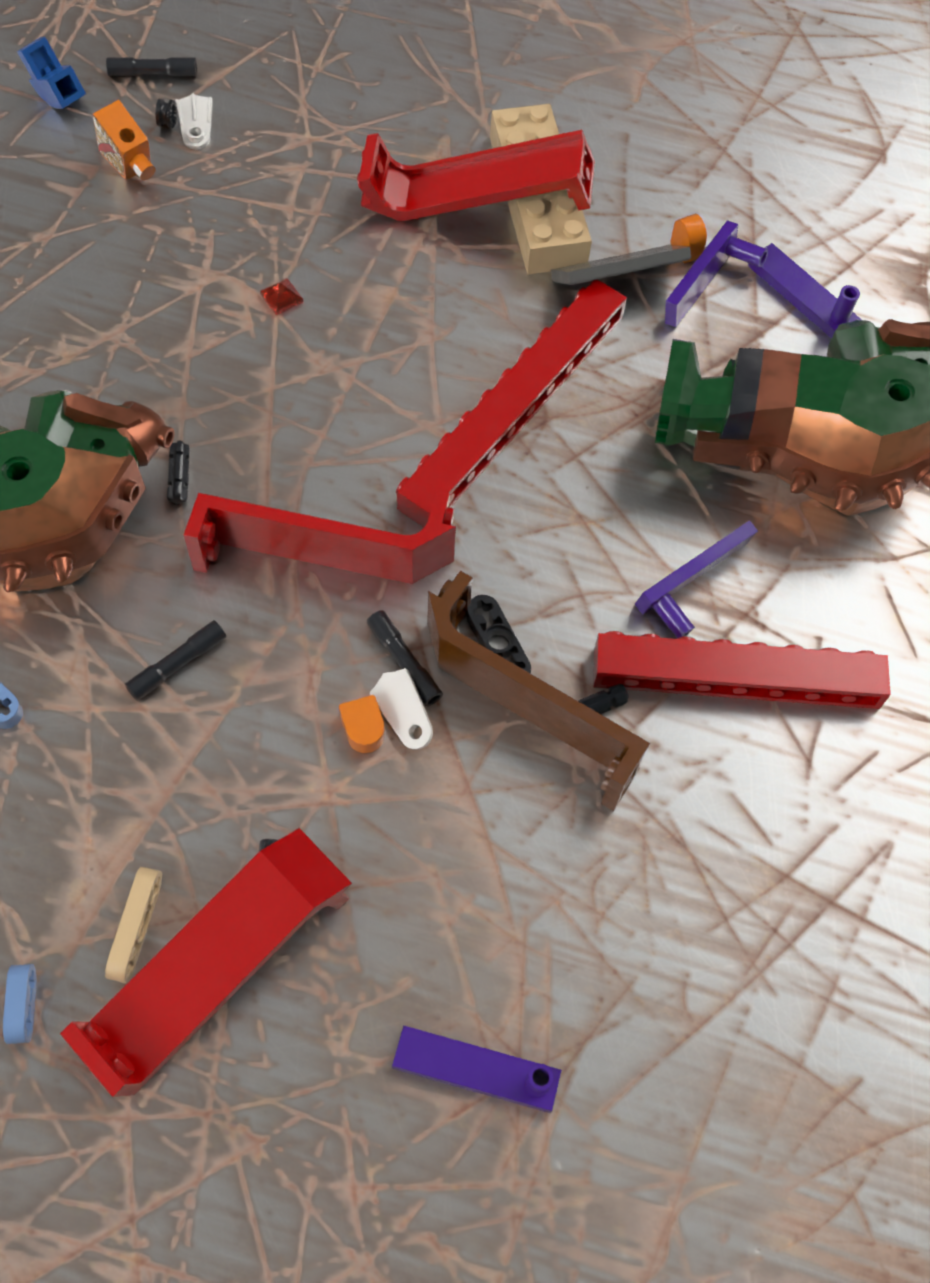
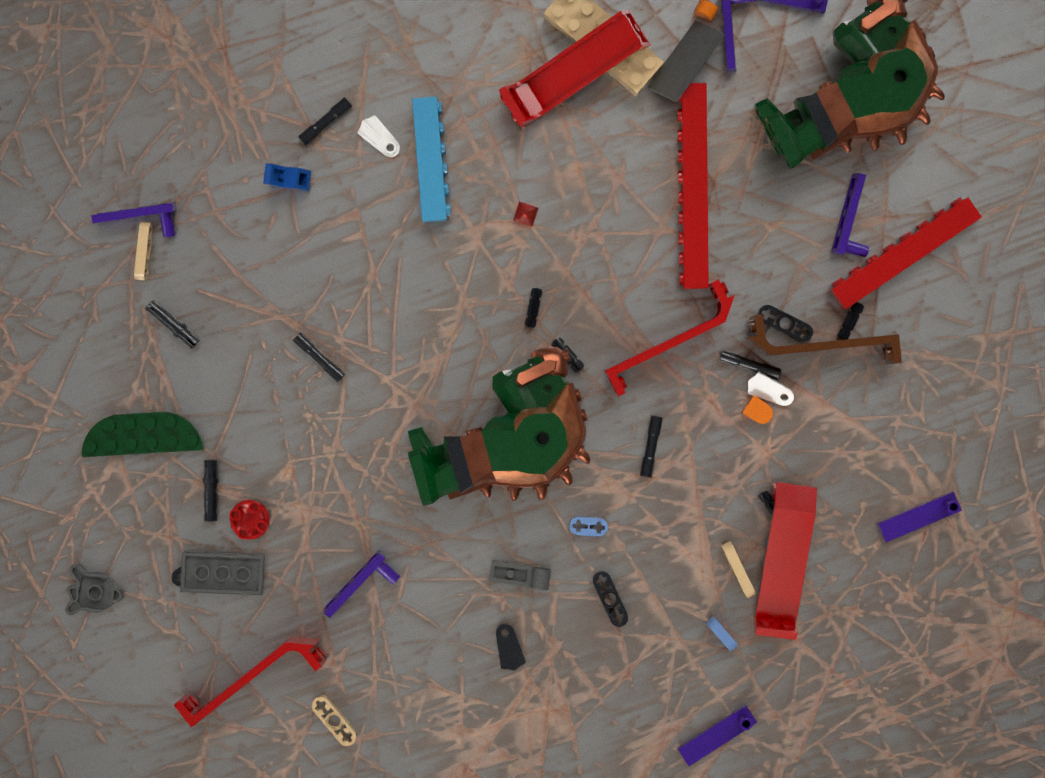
camera: 30 degrees left, 25 degrees up
orange torso [93,100,156,181] -> none
black bush [155,98,177,128] -> none
none -> dark azure brick [412,96,451,223]
none -> black axle [525,288,542,328]

